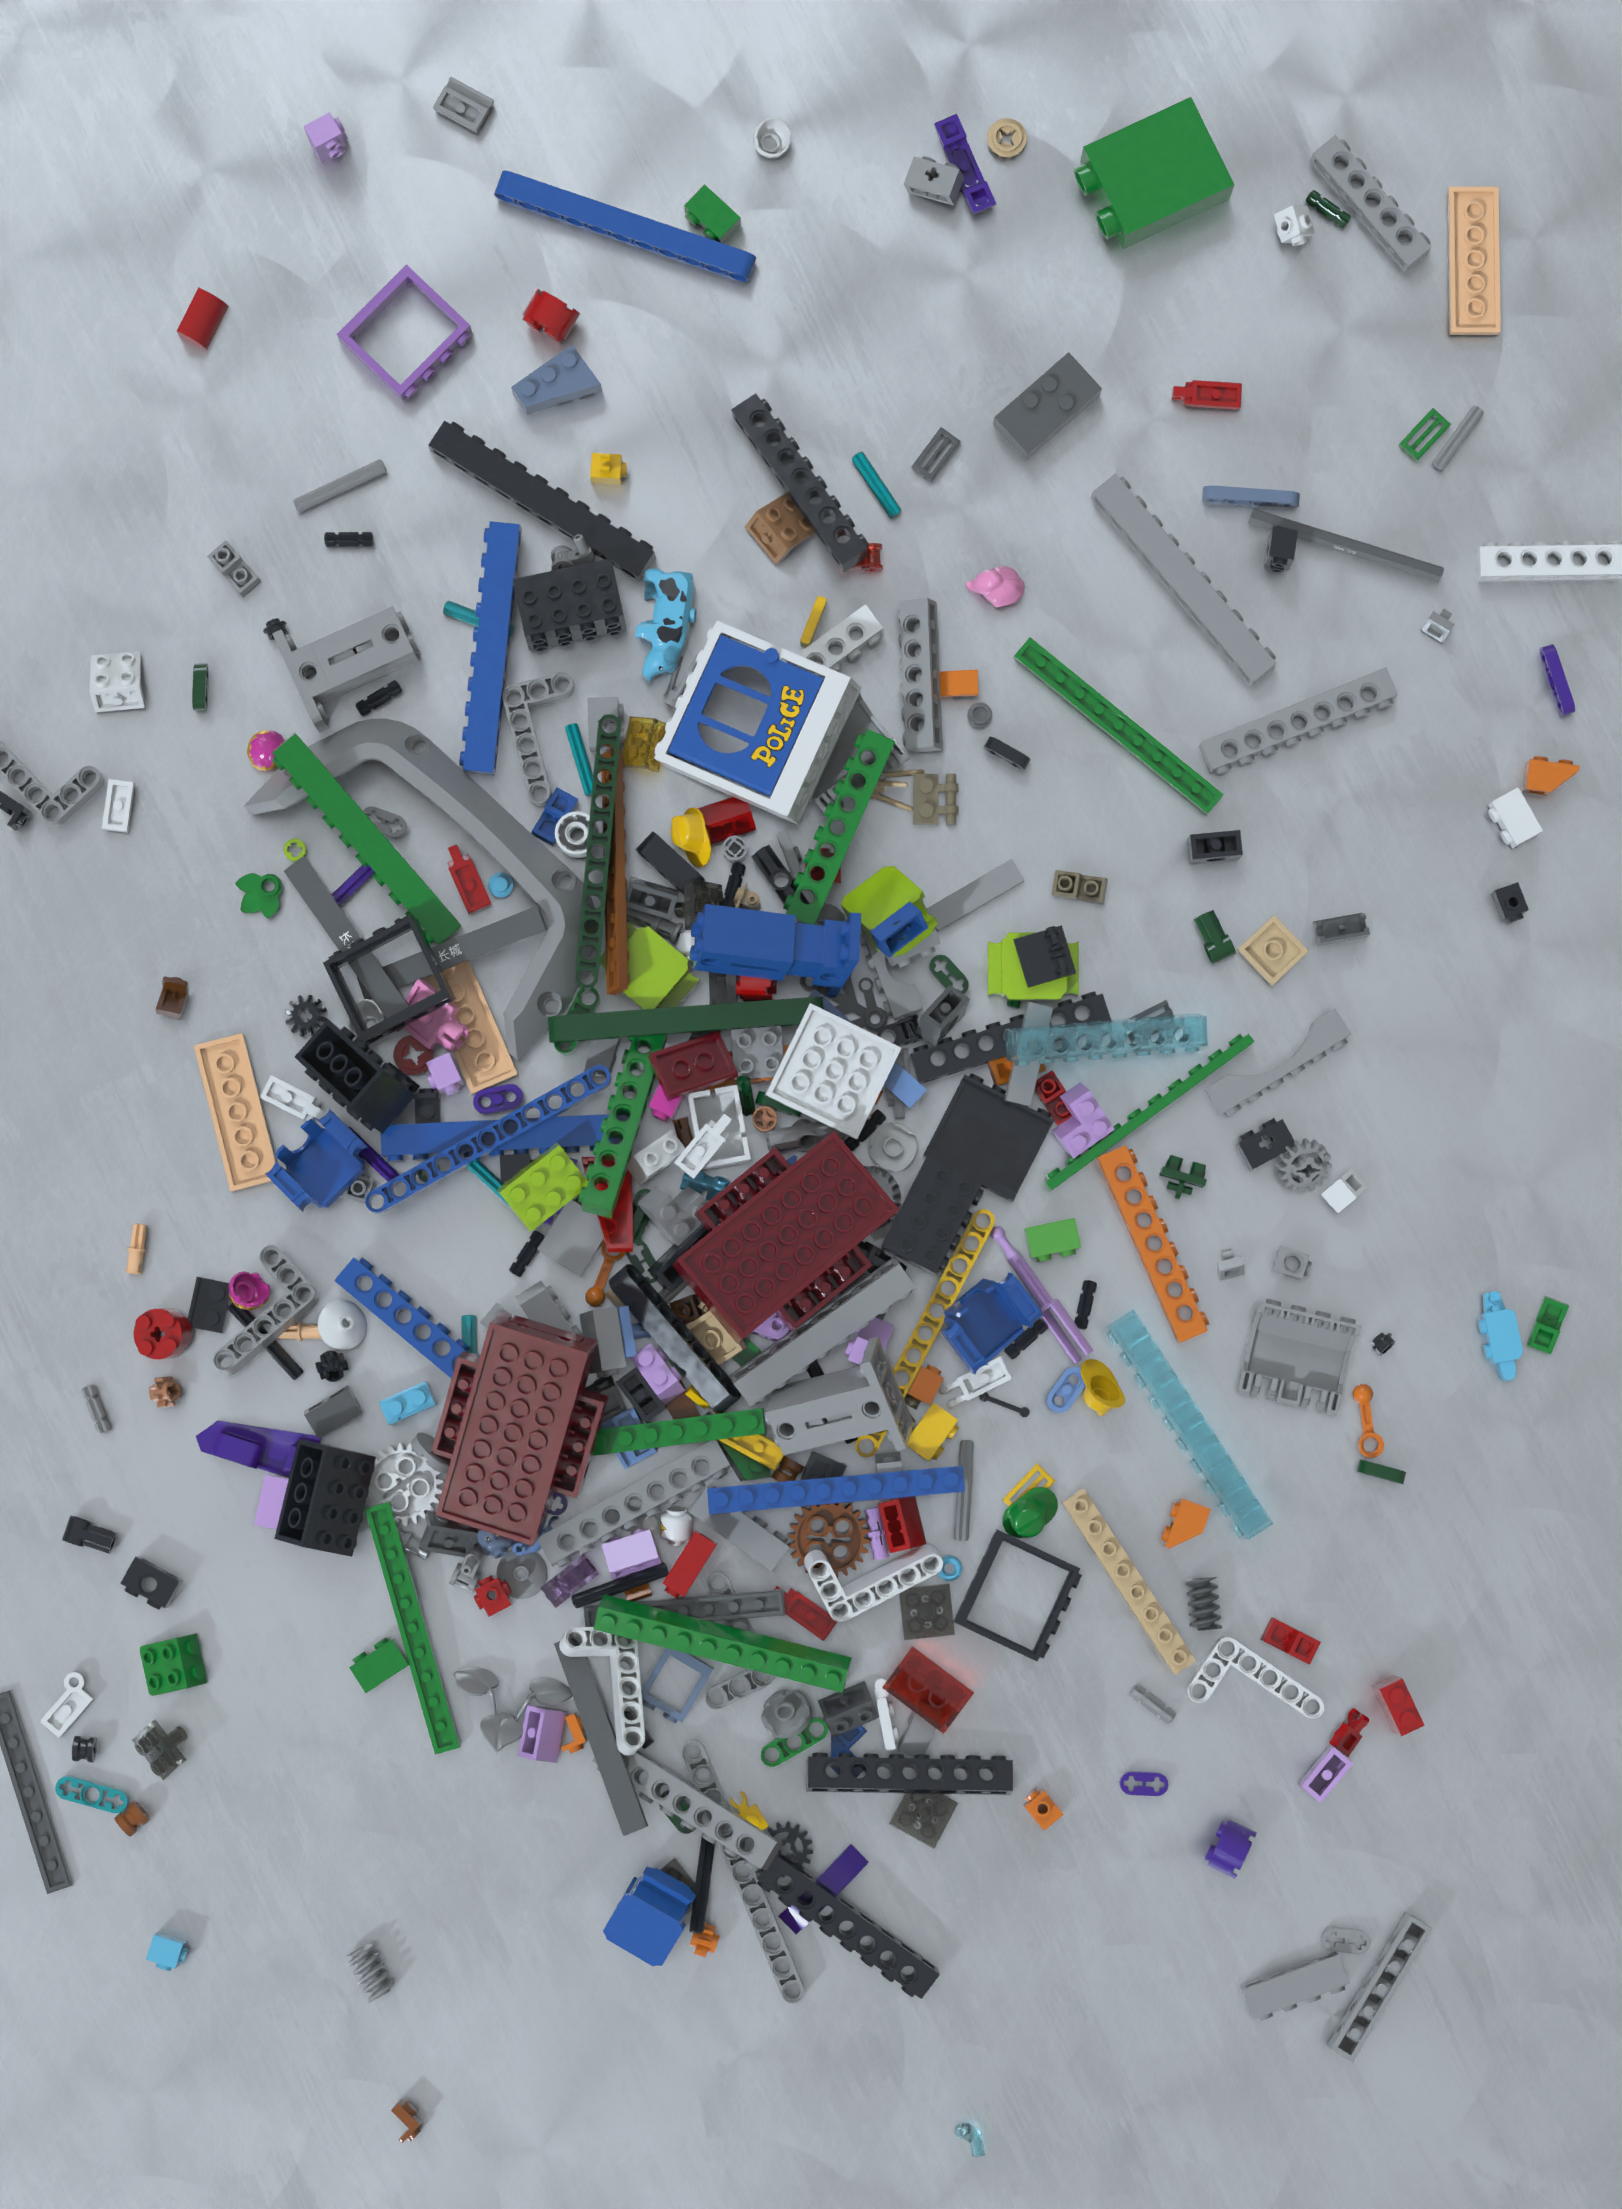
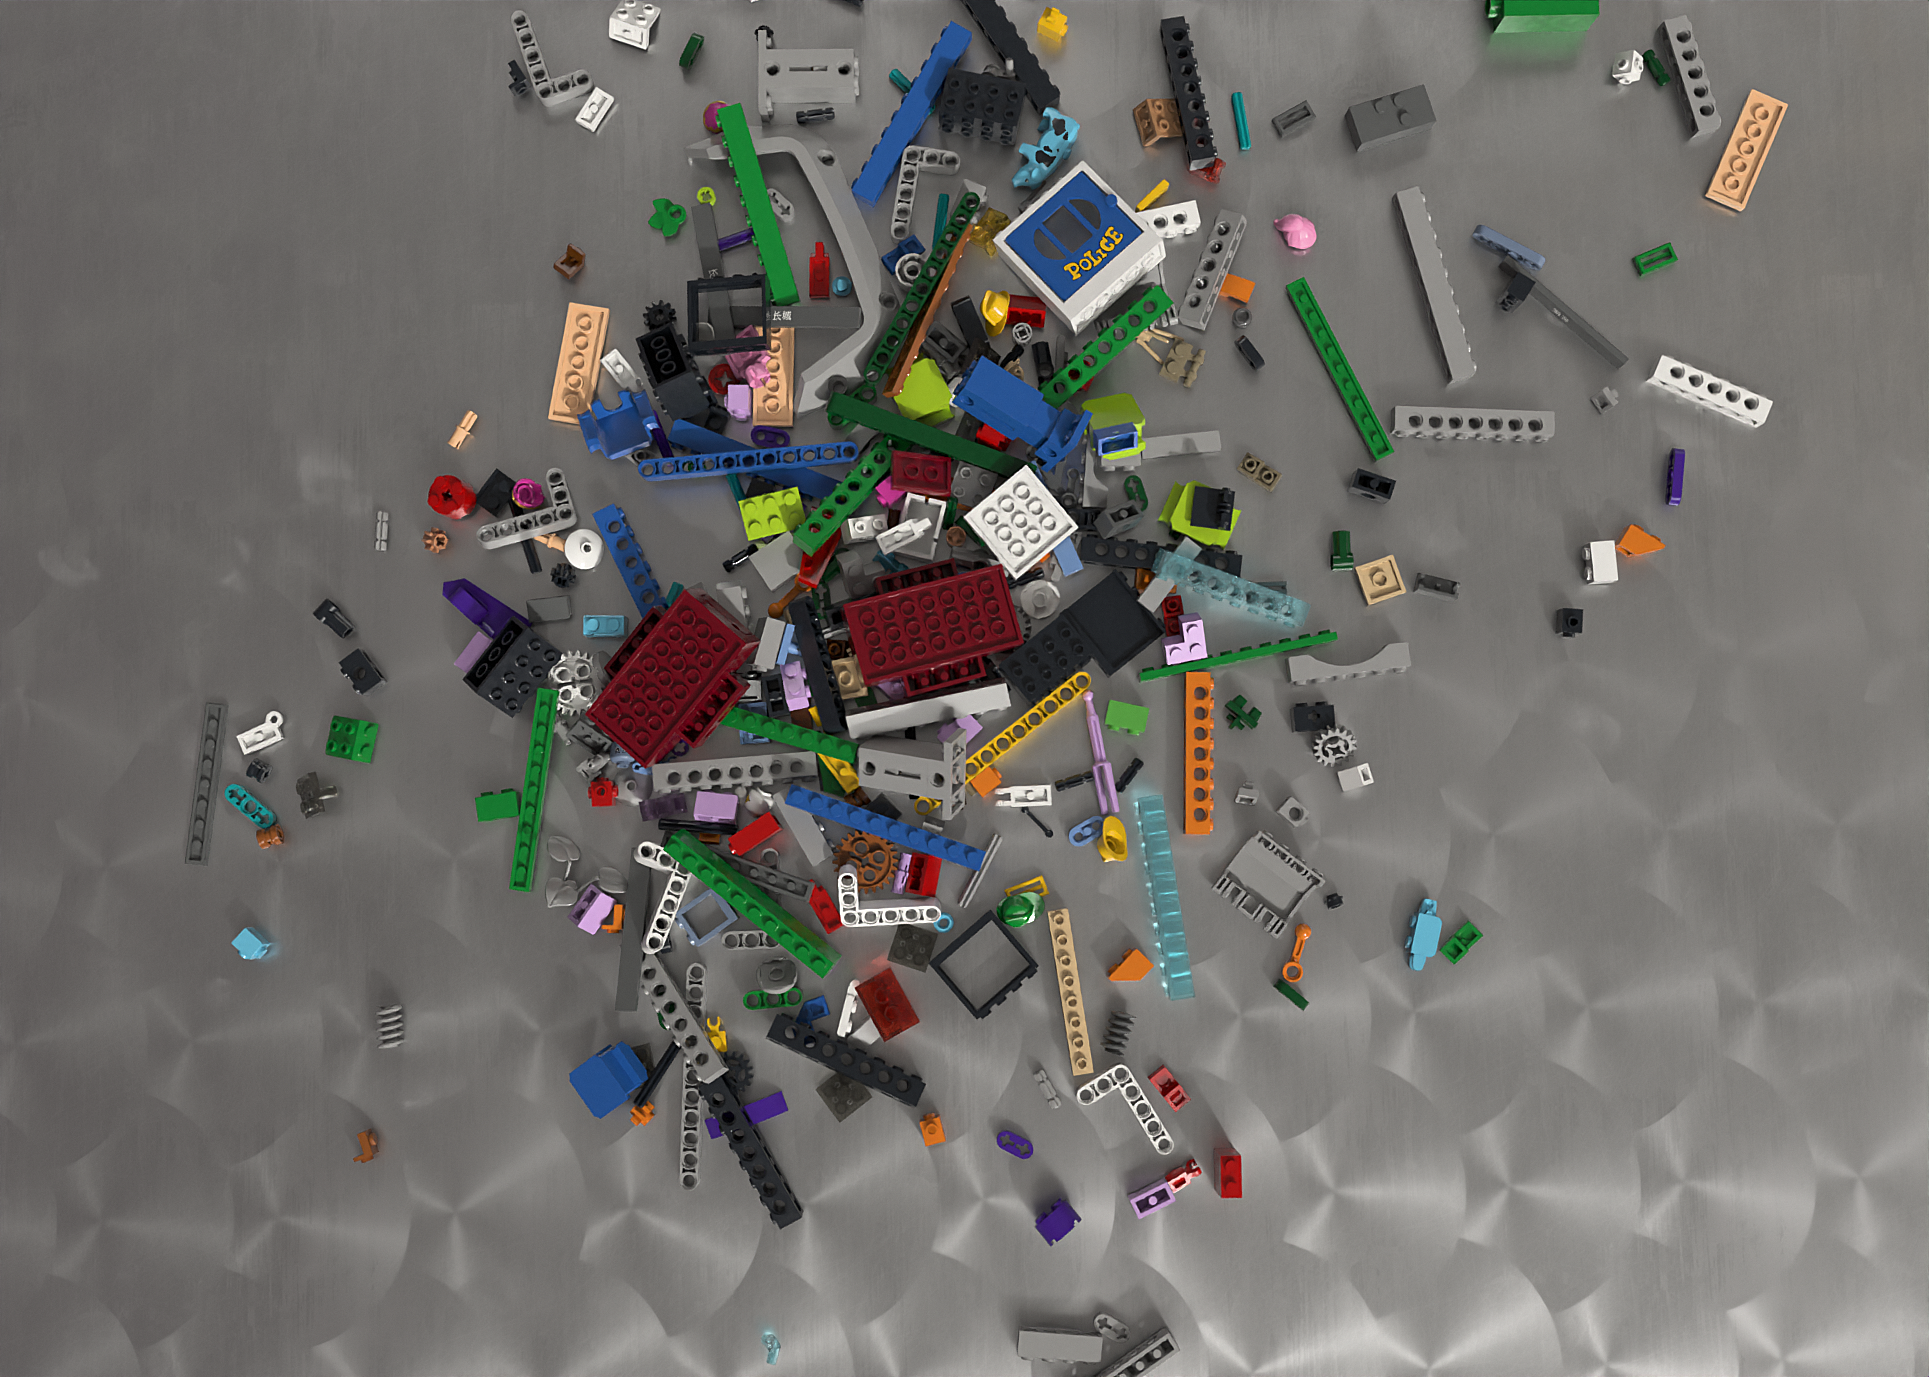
camera: 20 degrees right, 0 degrees up
dark grey bracket [818,1681,879,1737] -> none
yellow brick [907,1402,959,1462] -> none
blue piece [940,1272,1044,1374] -> none
red hinge [1172,380,1242,410] -> none
light grey axle [1432,405,1484,471] -> none

